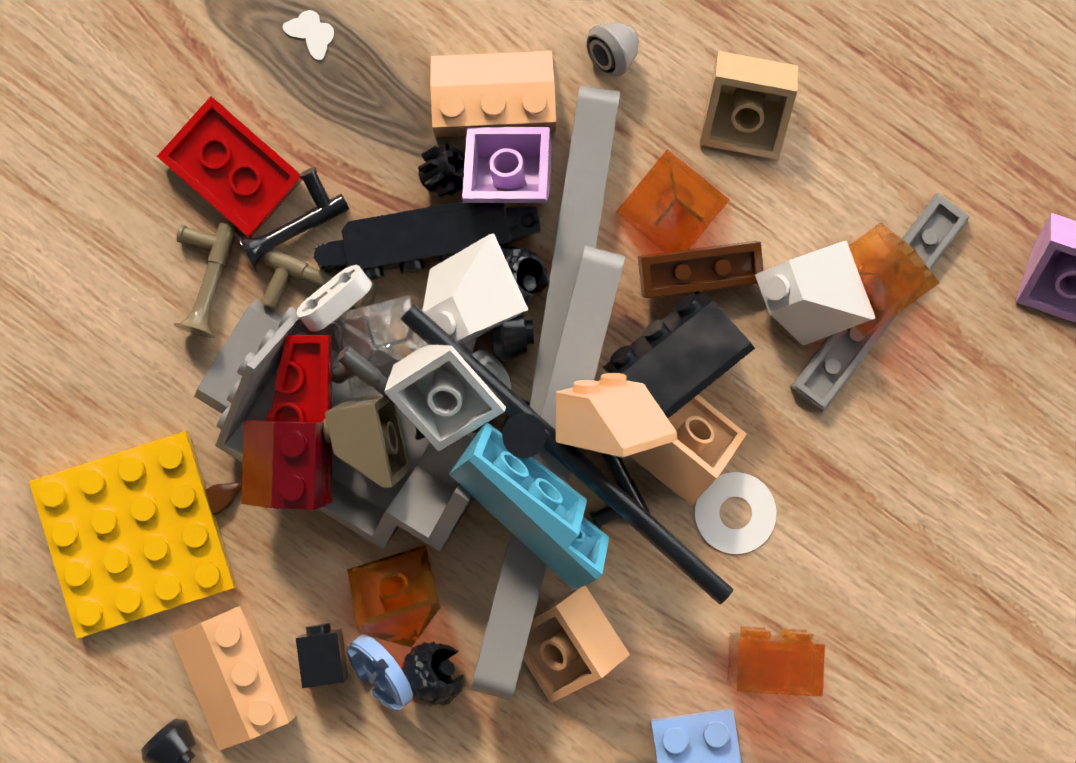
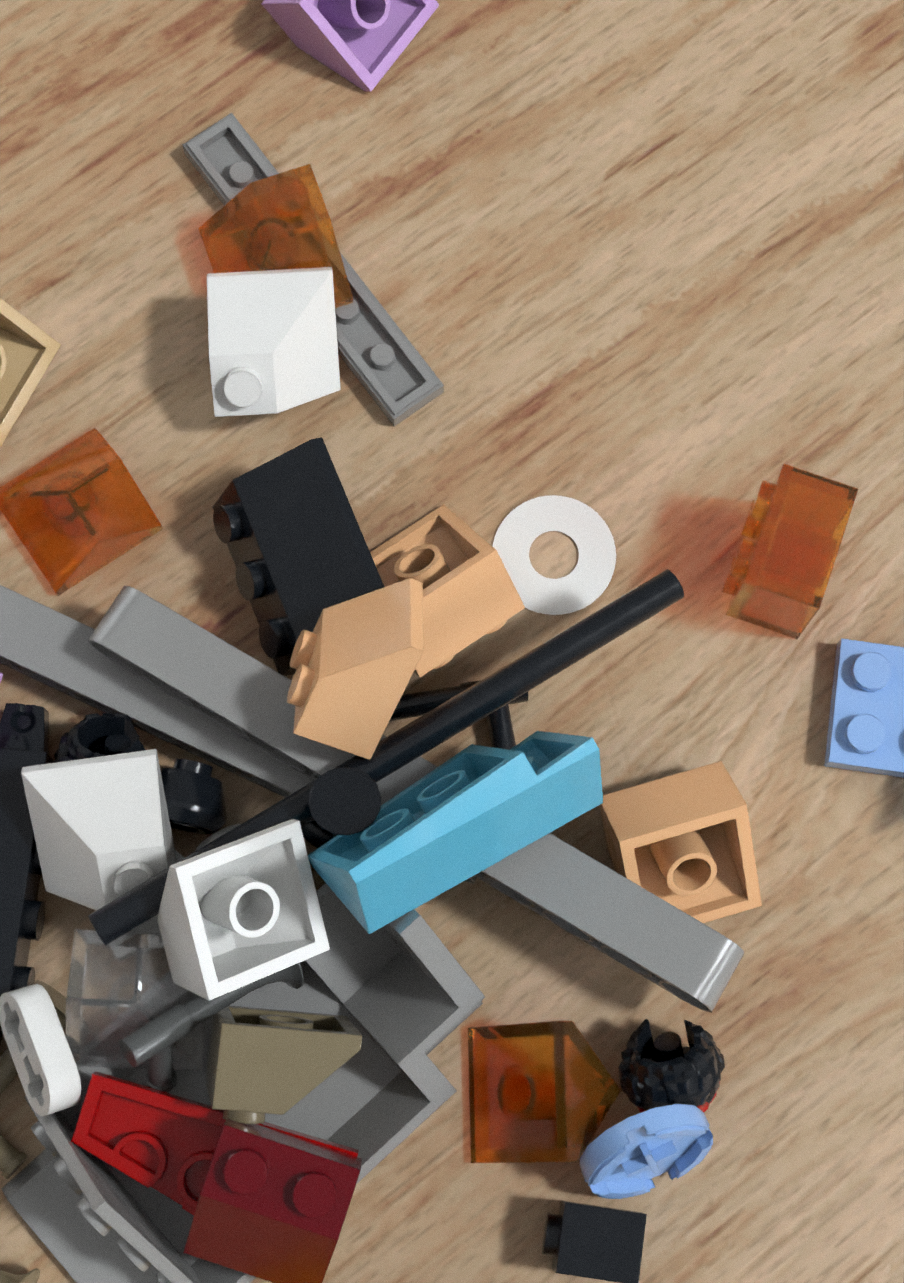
camera: 75 degrees left, 10 degrees down
reddish brown plate [638,241,763,298] -> none

